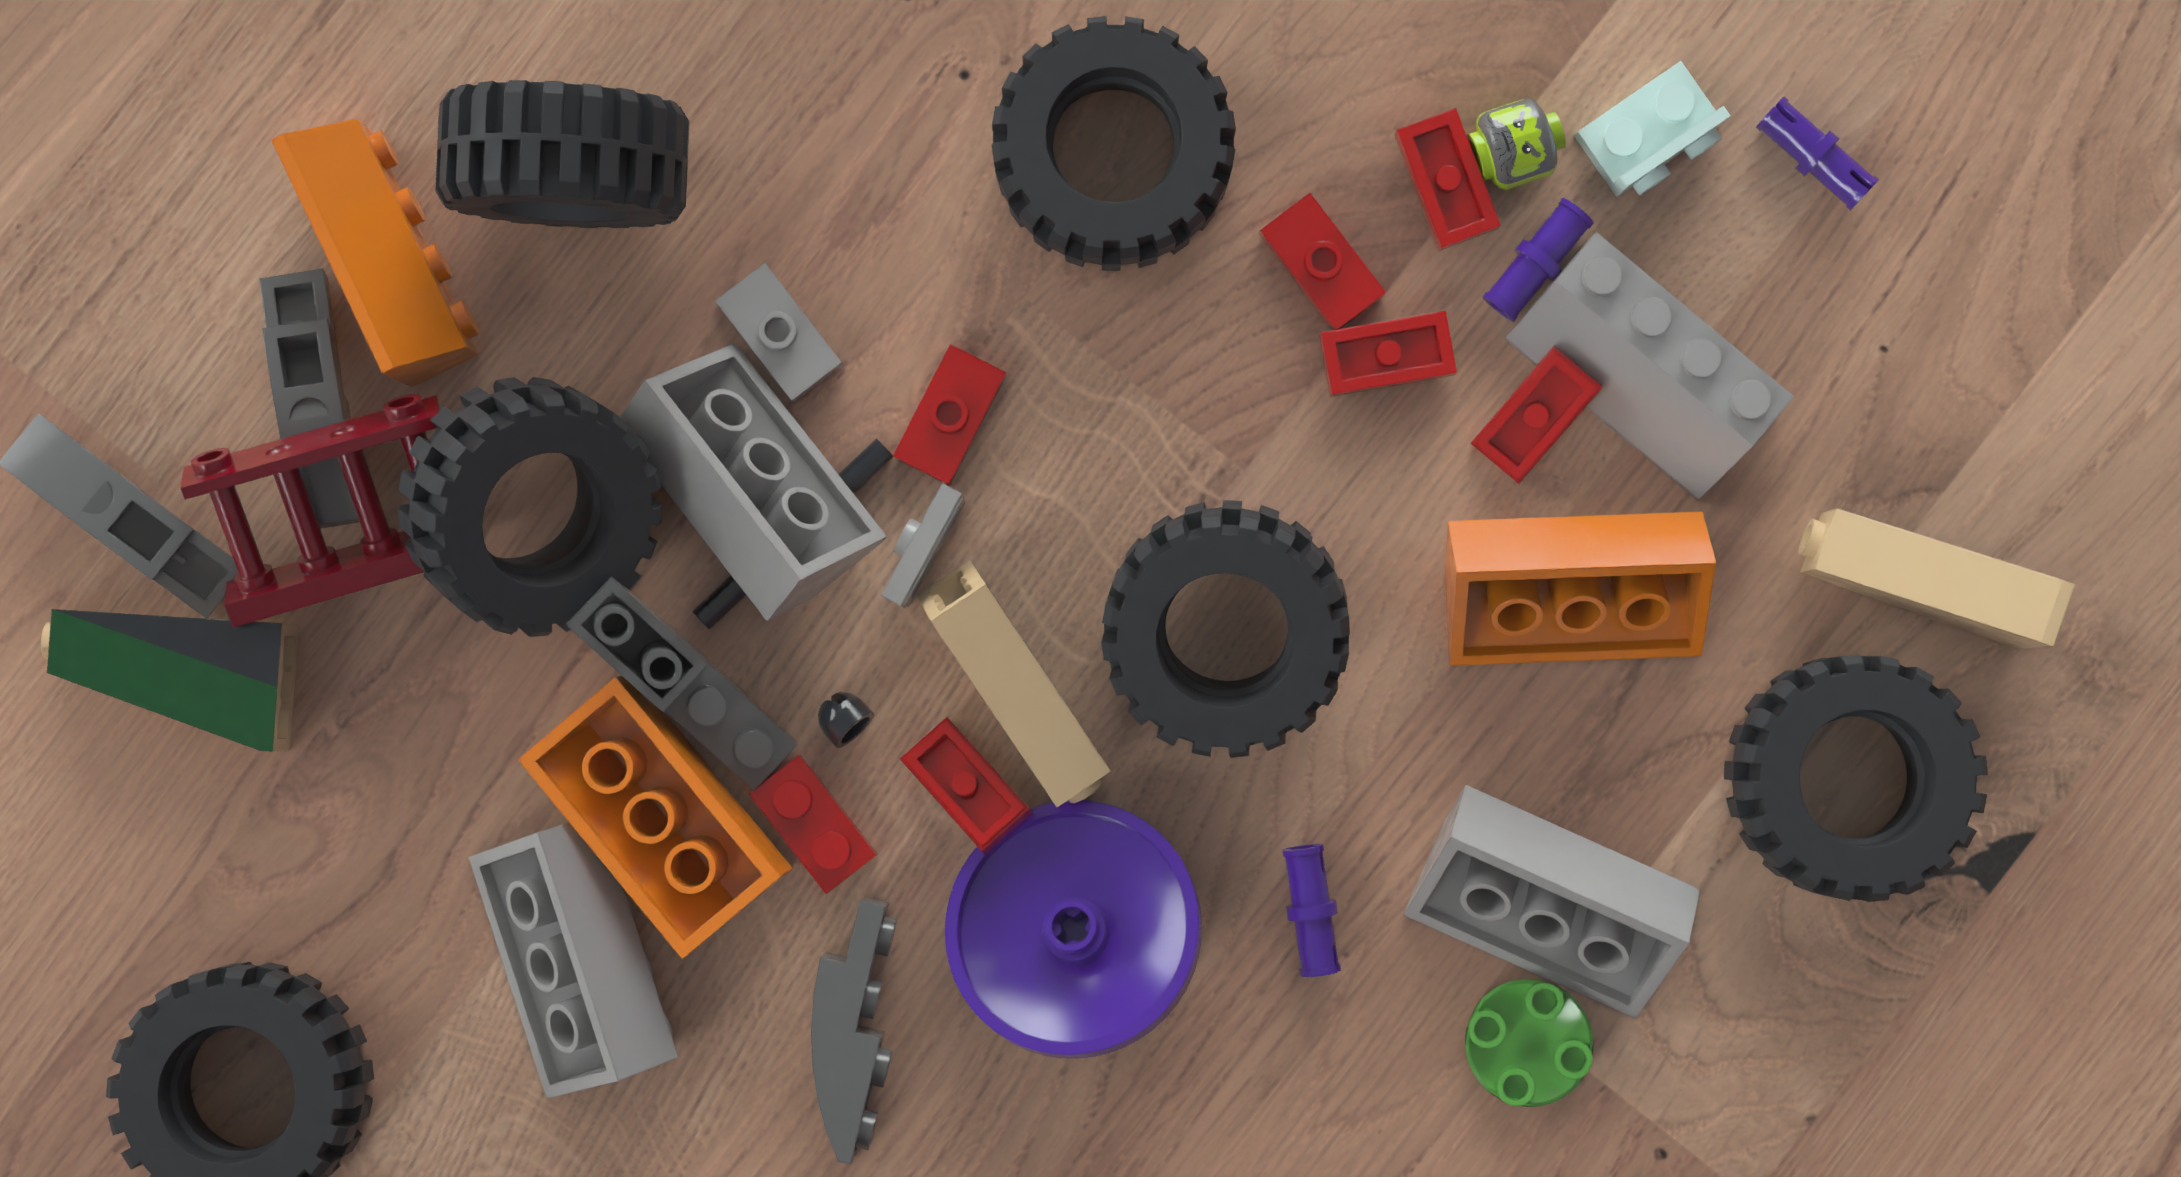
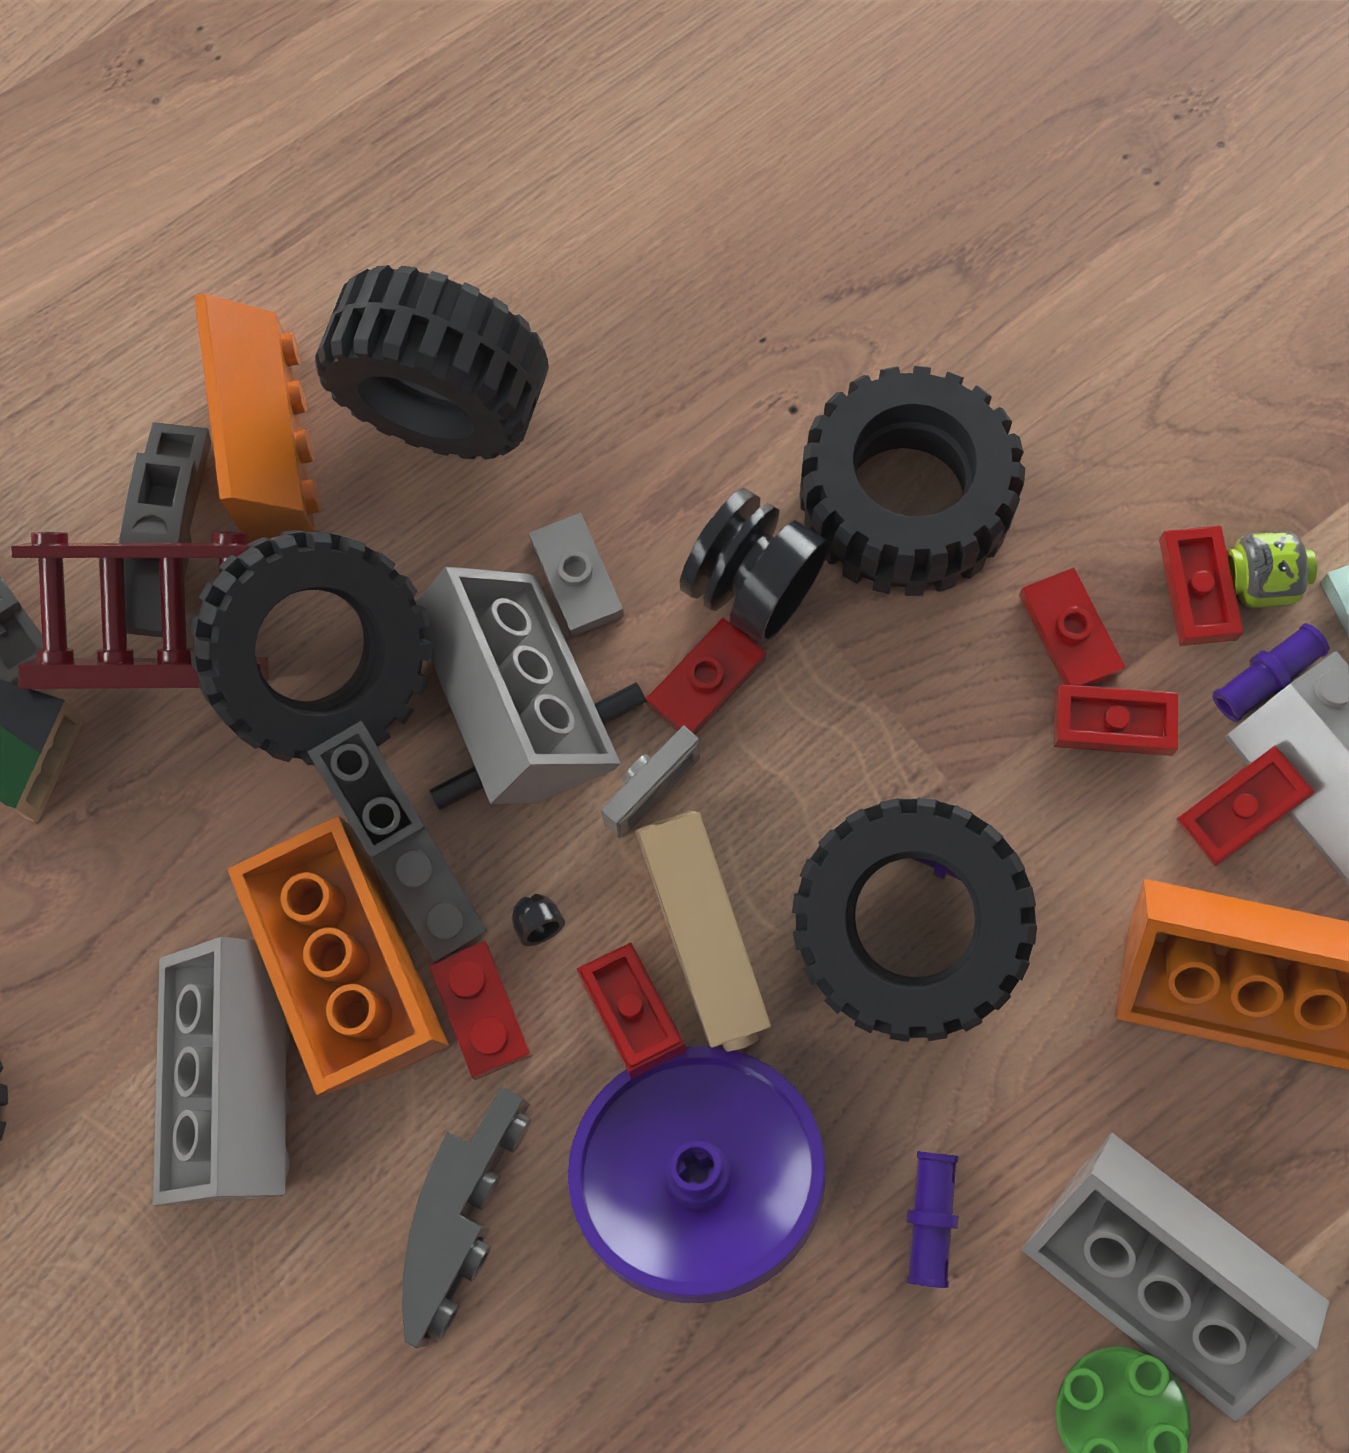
camera: 20 degrees right, 15 degrees down
none -> black wheel [679,488,830,644]

